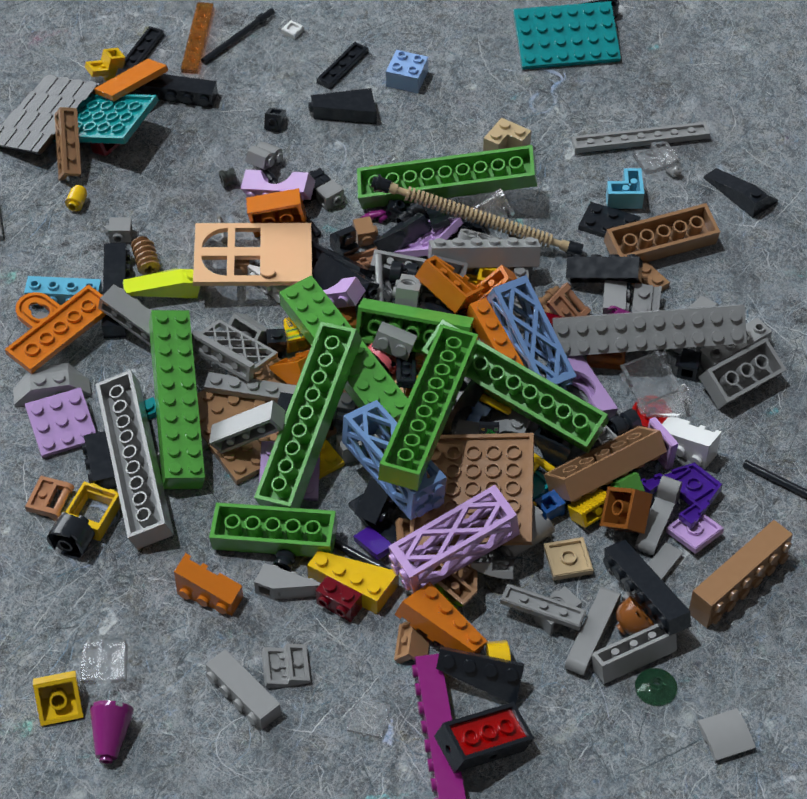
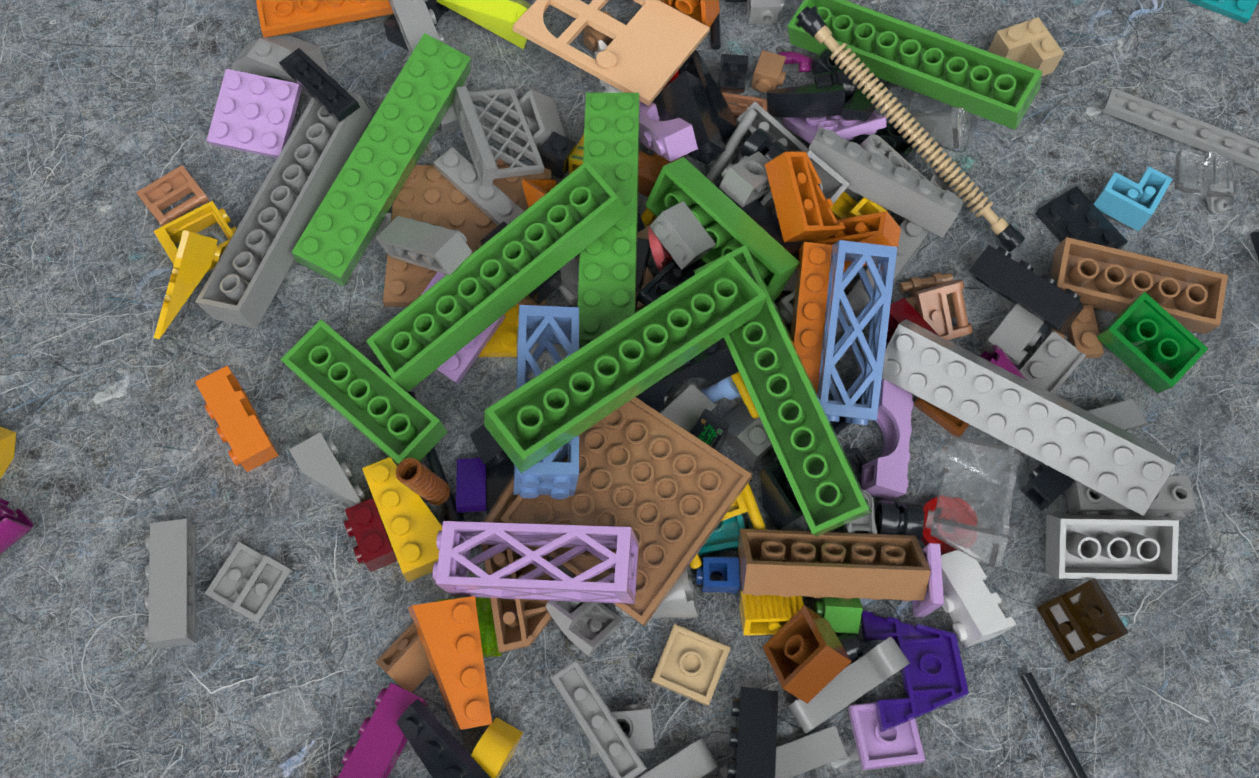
camera: 30 degrees right, 15 degrees up
black brick [47,512,95,559] -> none
clear slope [80,641,128,684] -> none
black brick [81,431,117,490] -> none
black wheel [272,549,296,572] -> none
none -> yellow wedge [154,230,222,339]
none -> black tile [279,48,360,123]
none -> dark orange piece [396,458,451,505]
none -> dark brown slope [1037,578,1129,662]
none -> green slope [1097,292,1208,393]

